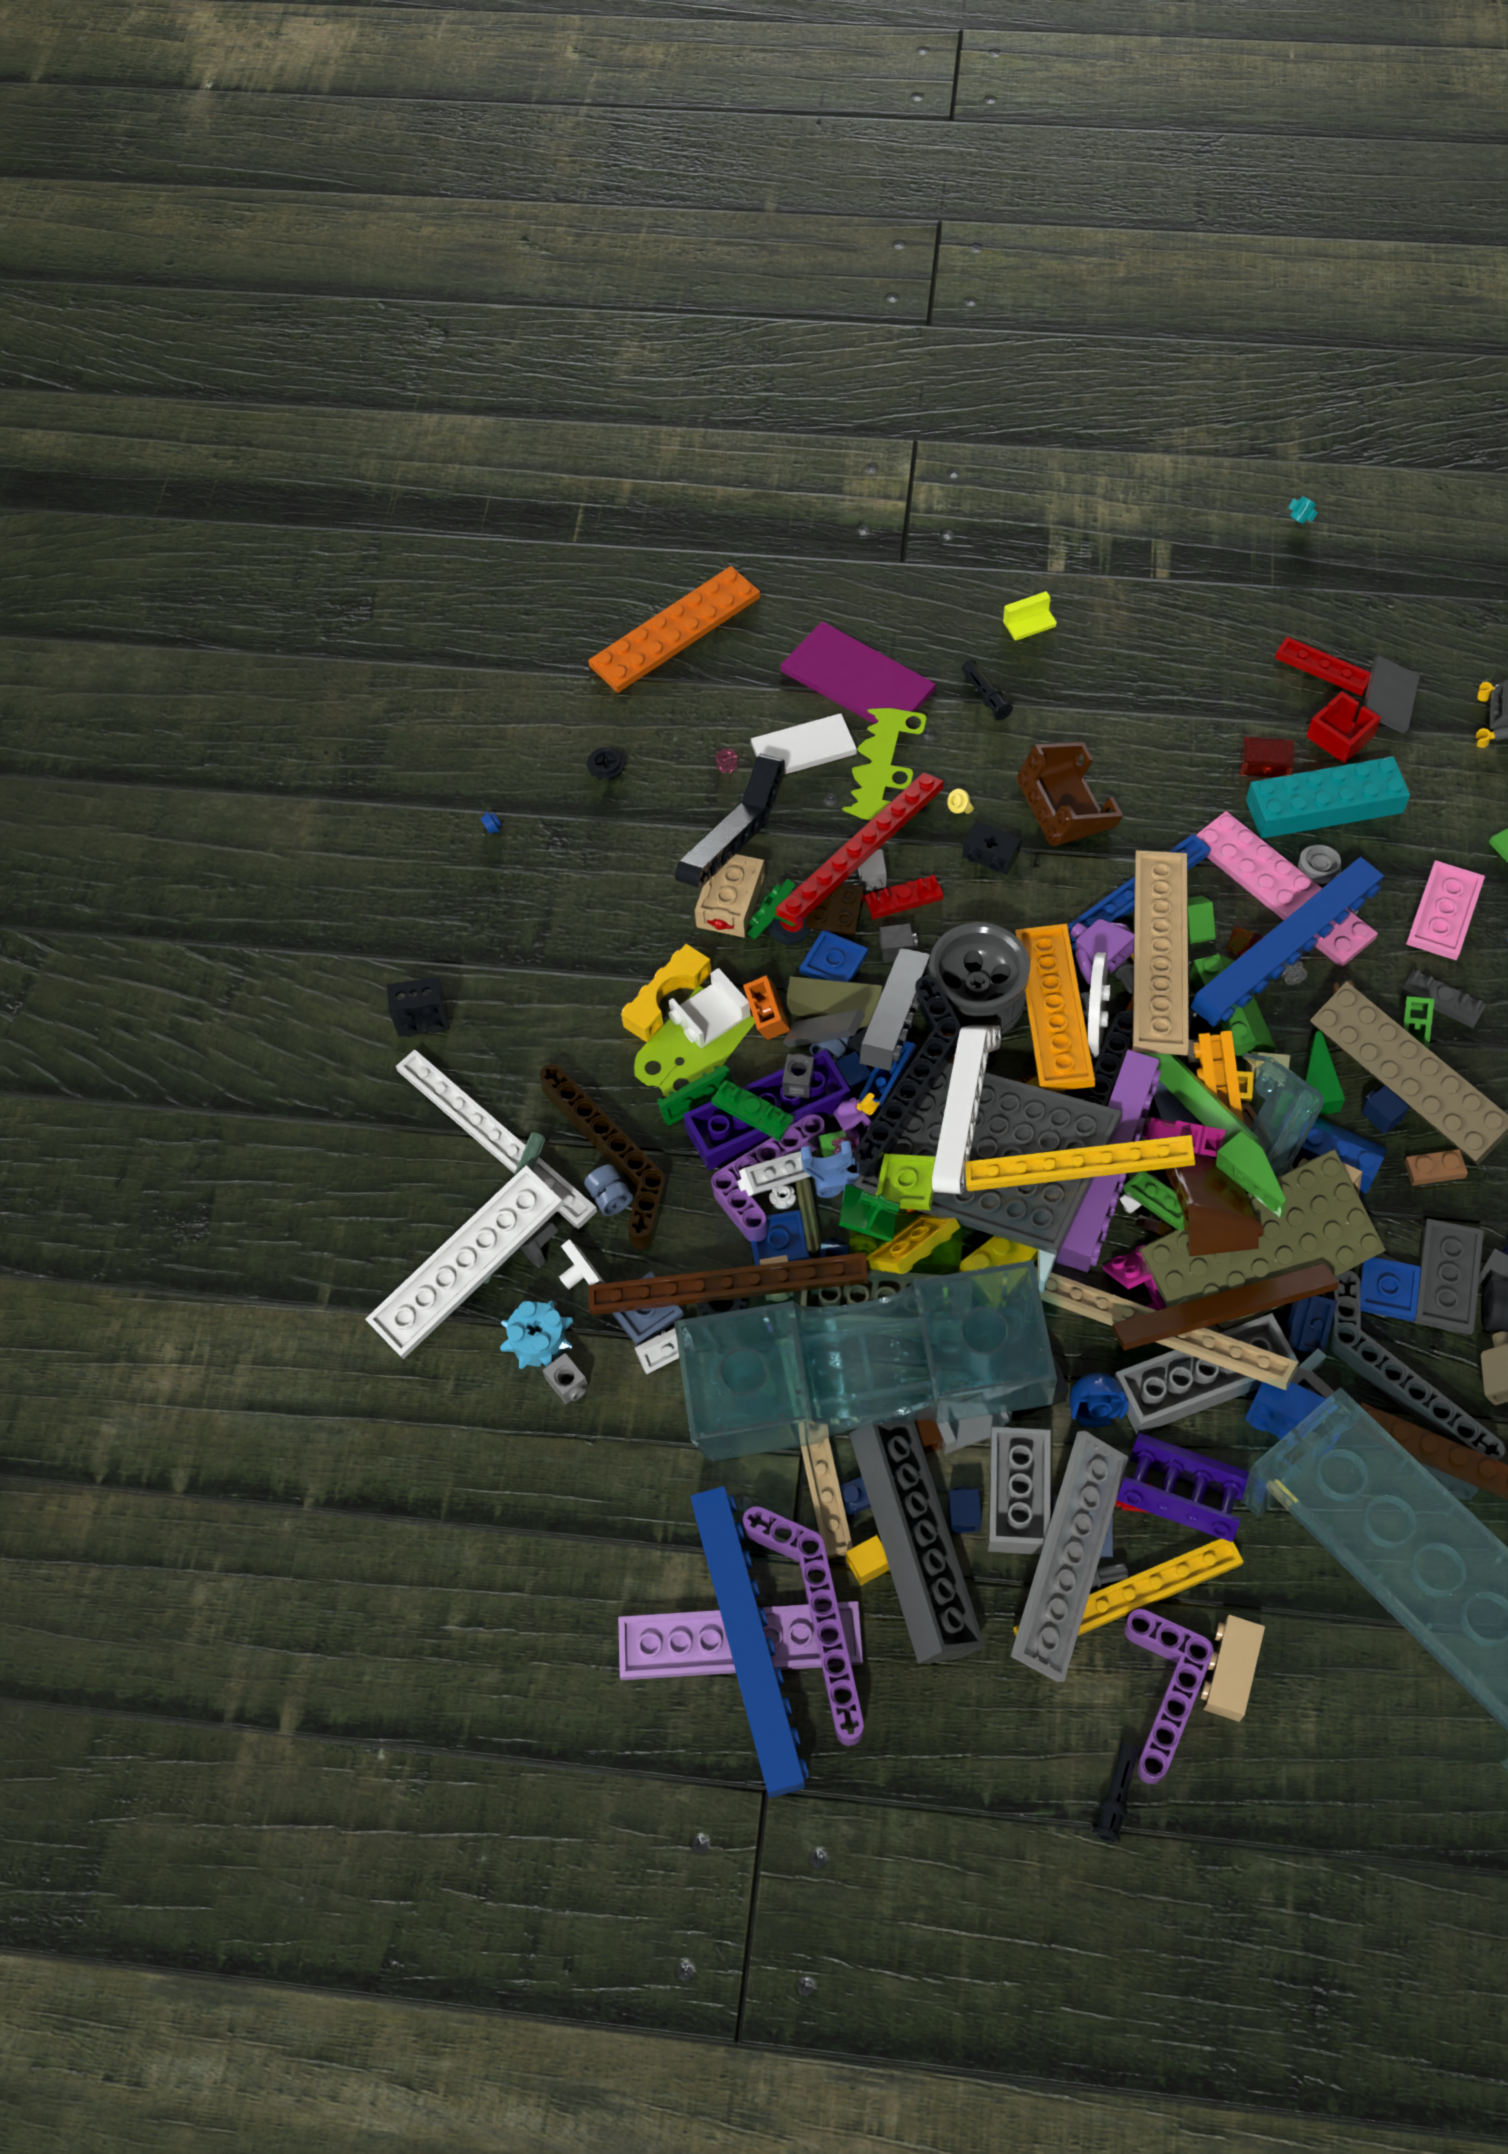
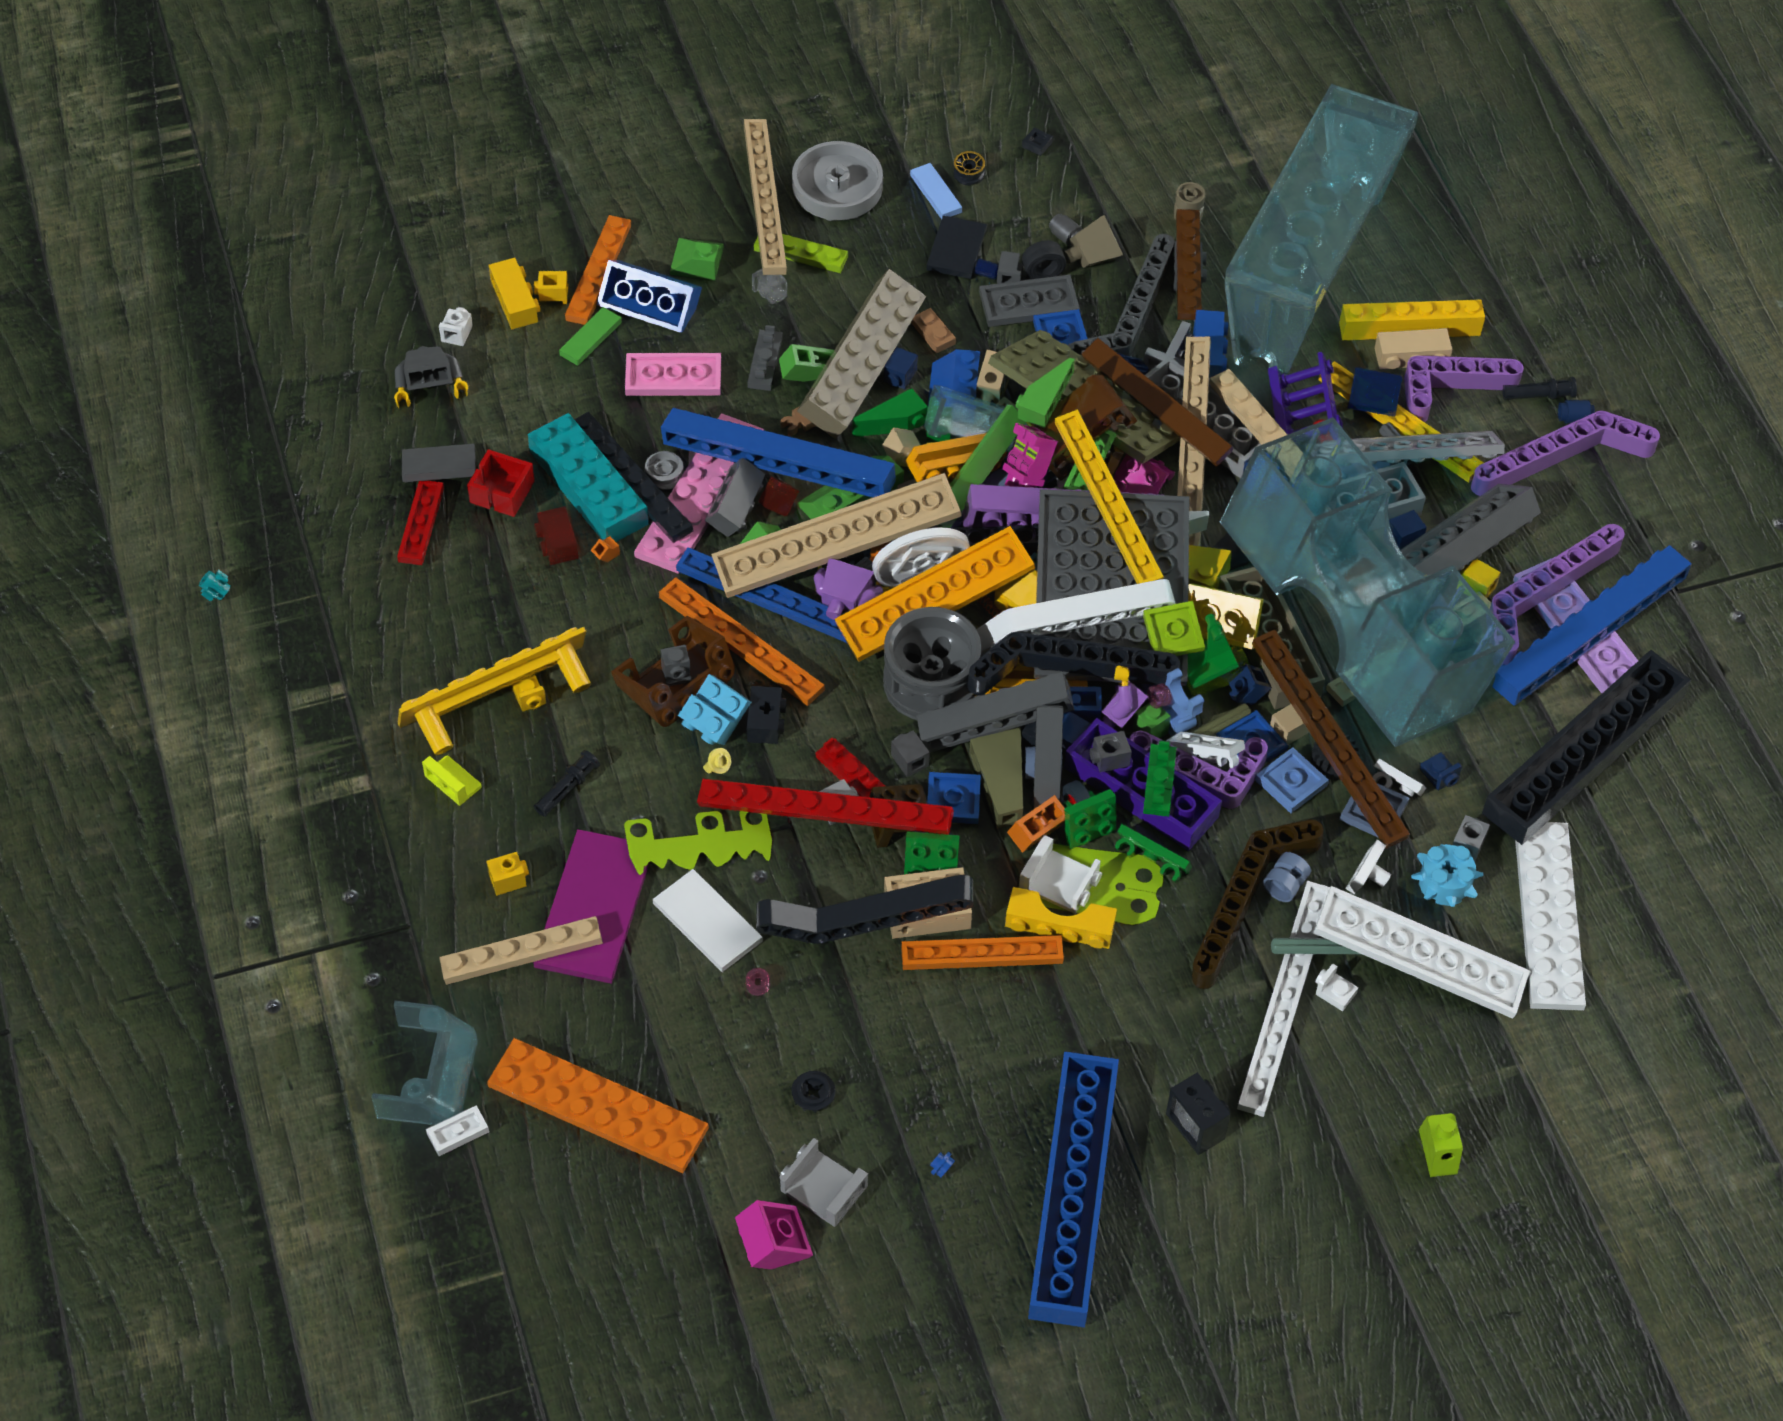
camera: 120 degrees left, 5 degrees down
none -> clear light blue windscreen [372,1001,477,1125]
none -> yellow piece [398,627,591,755]
none -> white plate [426,1105,489,1156]
none -> tan plate [440,916,603,985]
none -> yellow brick [487,852,529,896]
none -> yellow bracket [512,675,546,712]
none -> black plate [574,412,694,543]
none -> orange piece [591,536,620,562]
none -> orange plate [659,577,825,706]
none -> dark grey brick [661,645,691,686]
none -> medium azure plate [678,674,751,745]
none -> dark grey brick [705,458,765,537]
none -> dark pink slope [735,1200,813,1269]
none -> light grey panel [779,1138,868,1227]
none -> orange plate [901,935,1064,970]
none -> blue brick [1028,1052,1119,1327]
none -> green plate [1063,780,1116,849]
none -> tan plate [1209,369,1314,480]
none -> medium blue plate [1255,747,1329,813]
none -> white bracket [1315,964,1358,1011]
none -> yellow brick [1339,300,1485,340]
none -> clear blue tile [1348,367,1402,417]
none -> dark blue bracket [1419,752,1462,791]
none -> lime torso [1419,1113,1463,1177]
none -> medium lavender beam [1471,411,1660,496]
none -> black brick [1482,650,1691,845]
none -> white plate [1515,822,1586,1011]
none -> dark blue brick [1558,400,1595,424]

